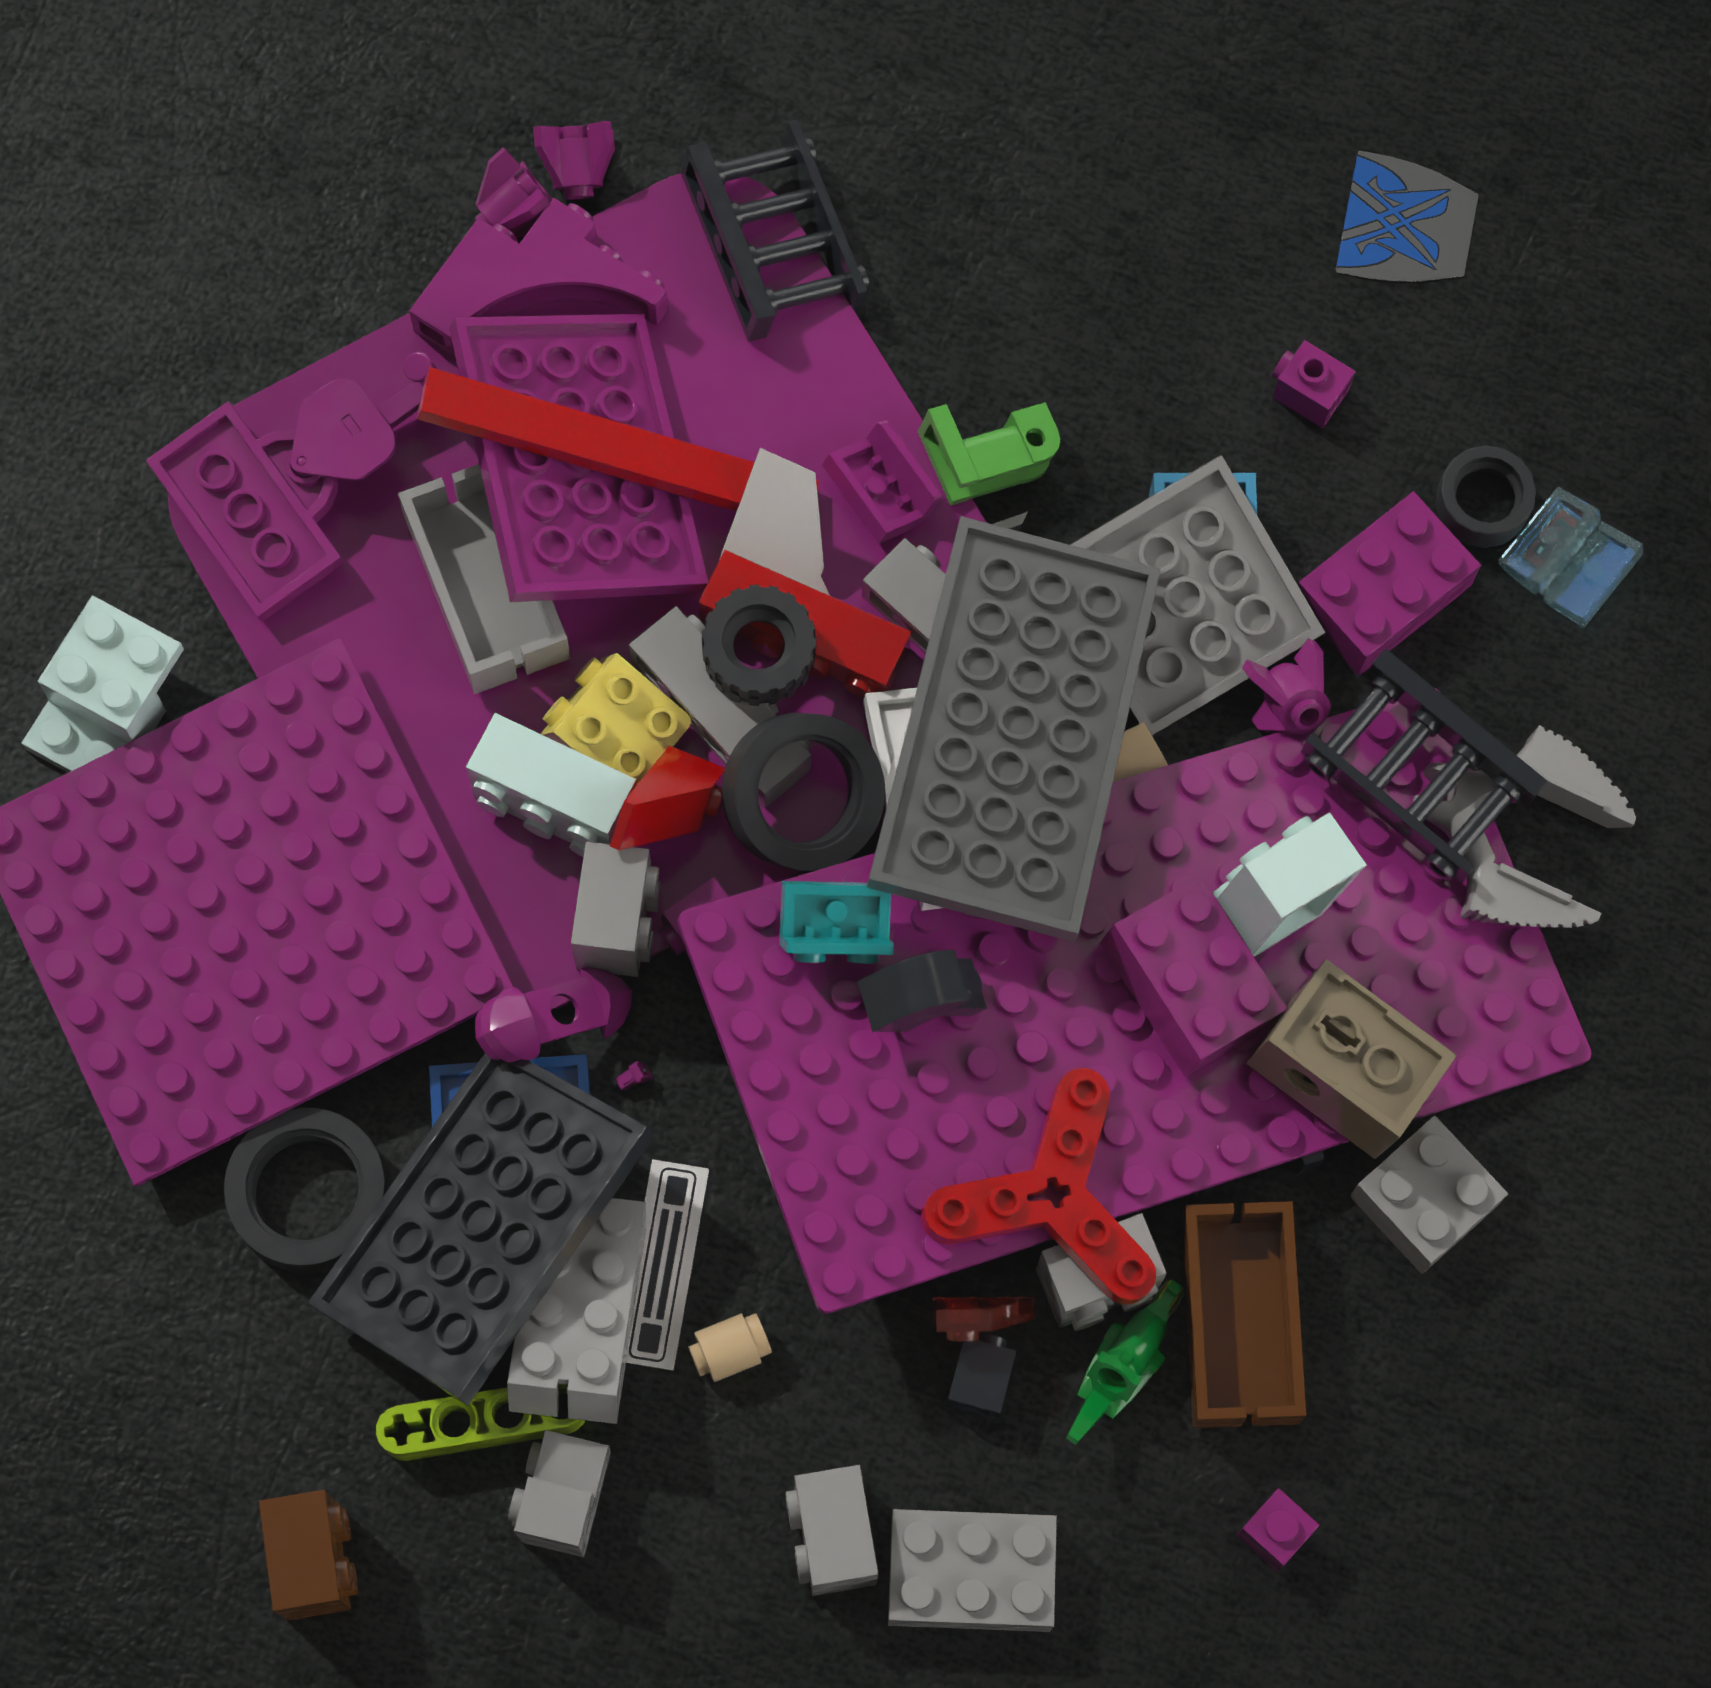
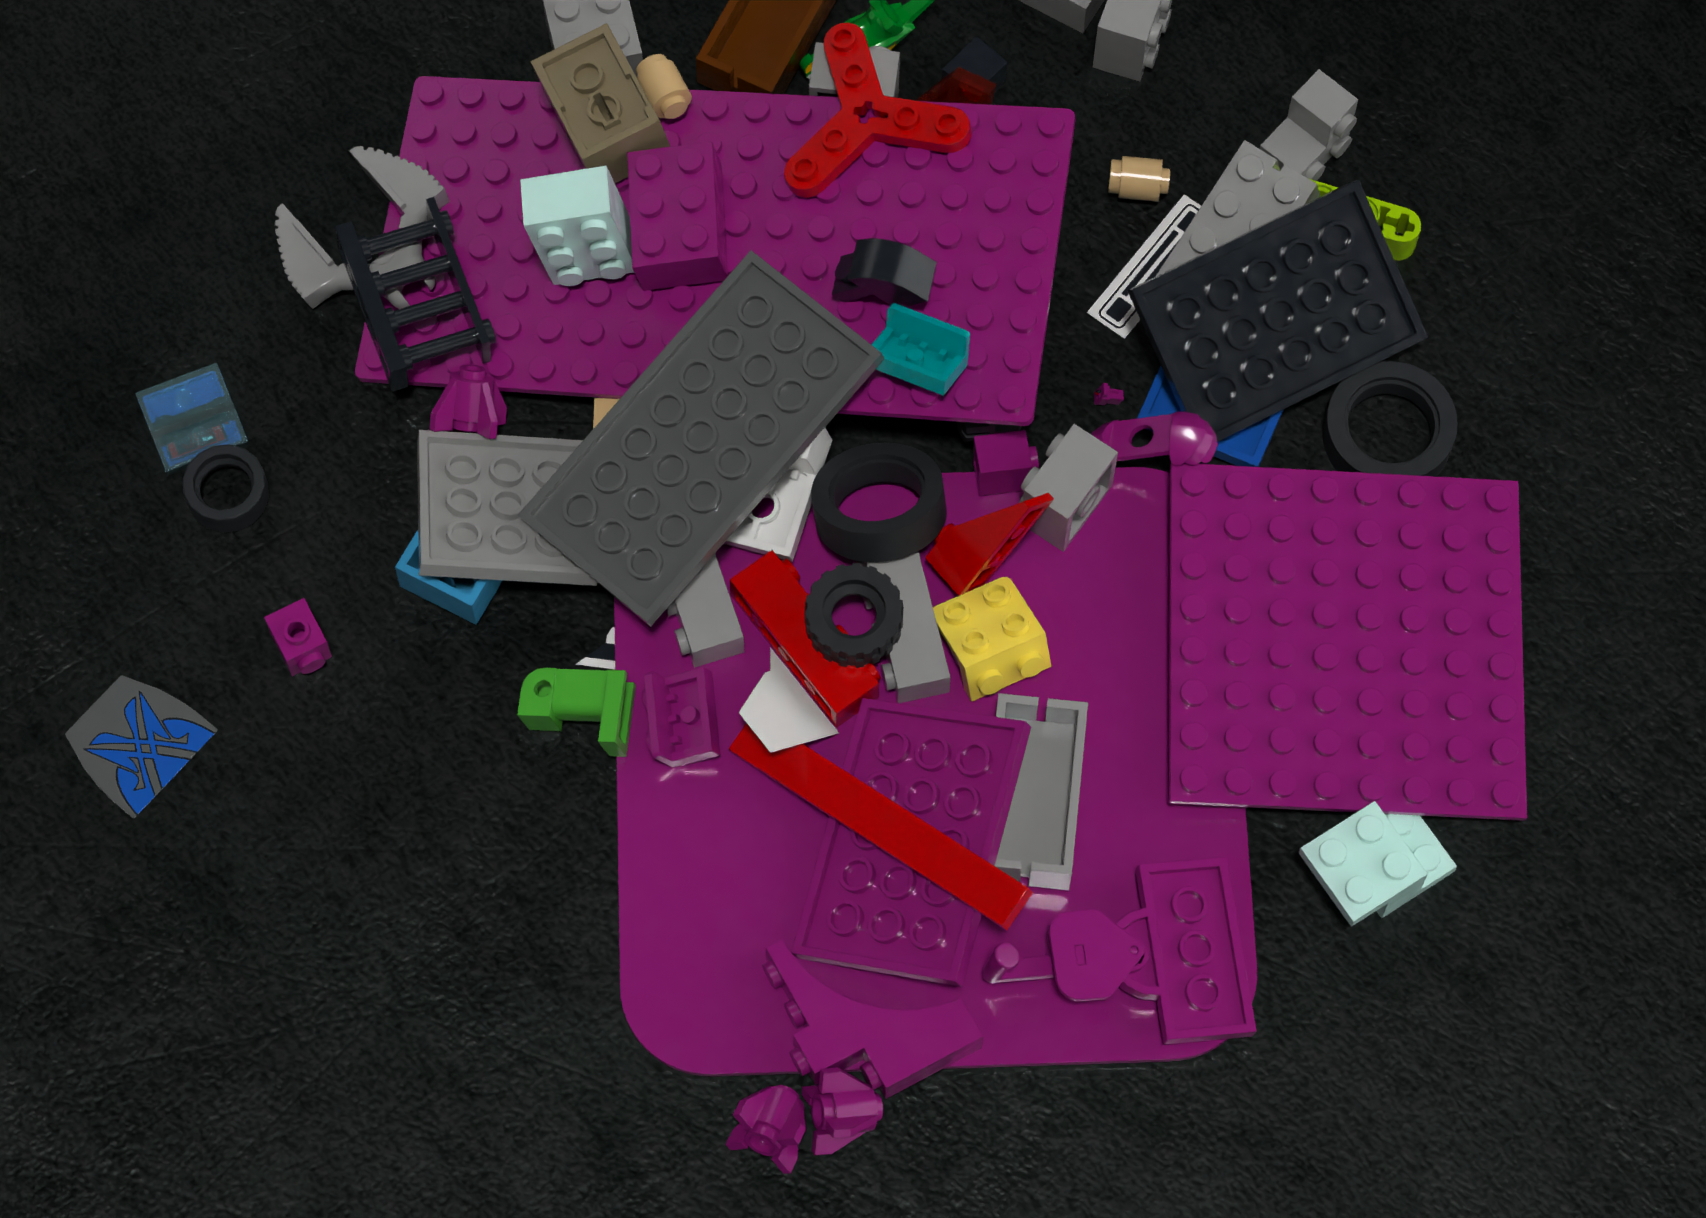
camera: 150 degrees left, 5 degrees down
reddish brown brick [259,1489,358,1621] -> none
light aqua piece [466,713,637,857] -> none
black fence [680,120,869,342] -> none
magenta piece [1298,491,1481,676] -> none
none -> tan brick [636,54,692,119]

